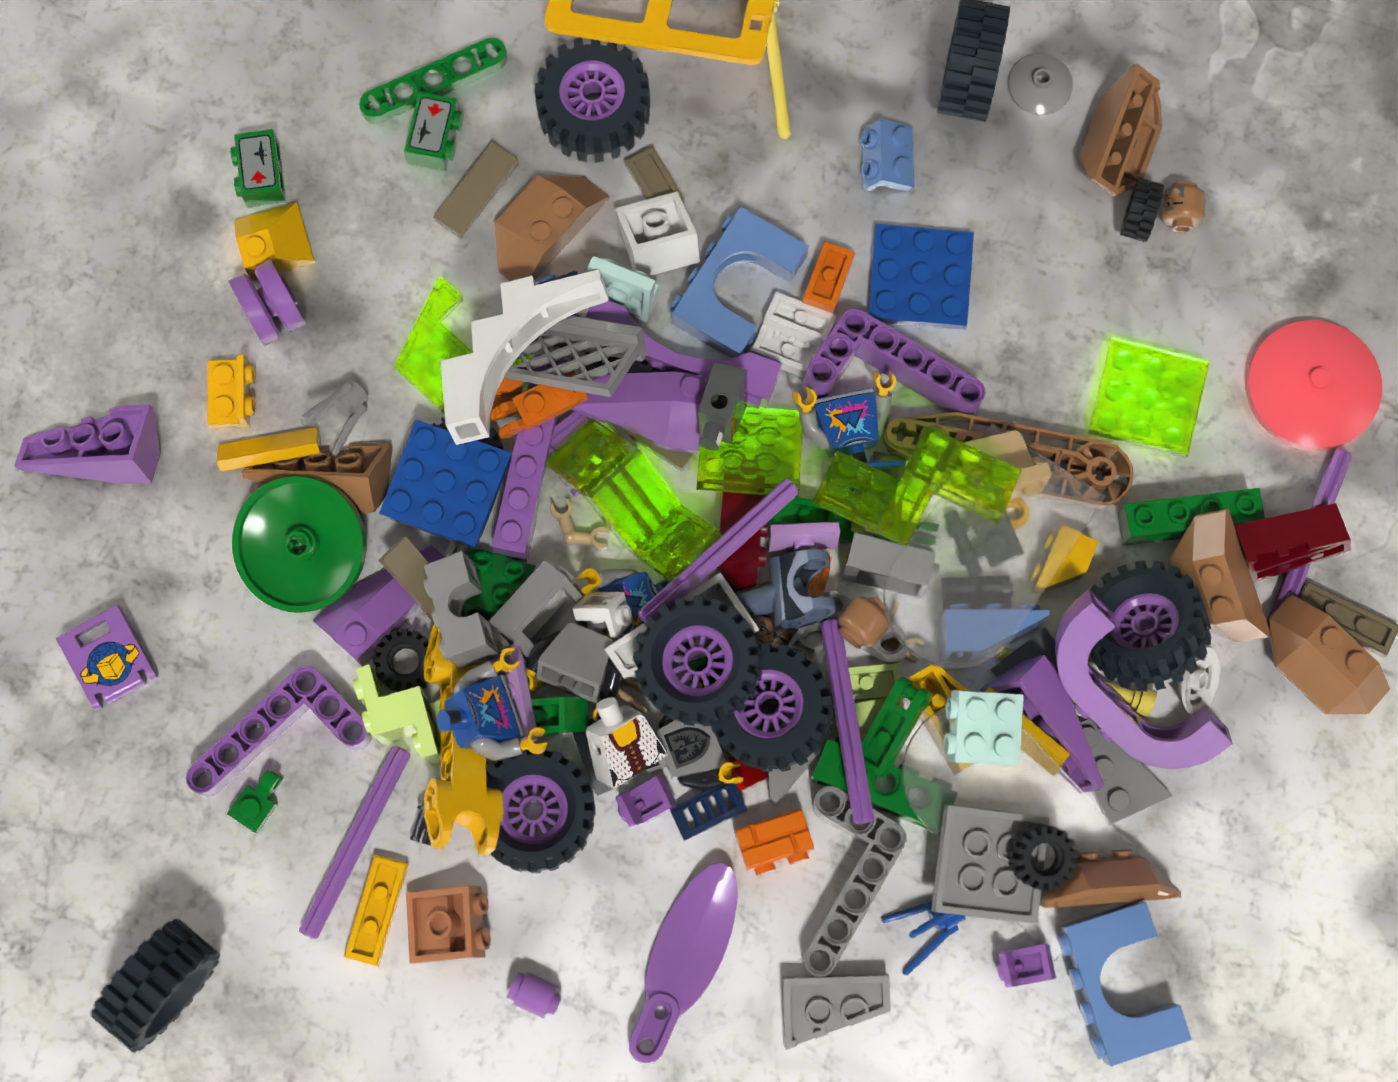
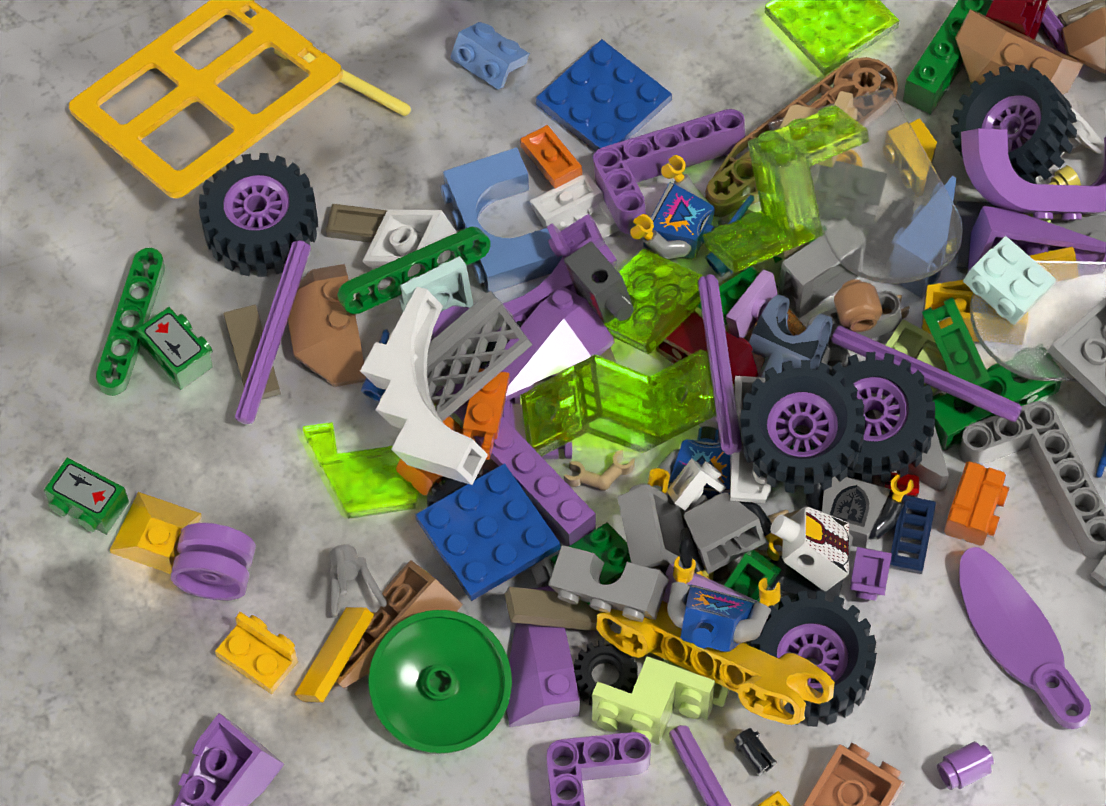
camera: 50 degrees left, 15 degrees down
none -> medium lavender axle [235,240,311,424]
none -> green beam [337,226,491,314]
none -> medium lavender bracket [547,214,605,258]

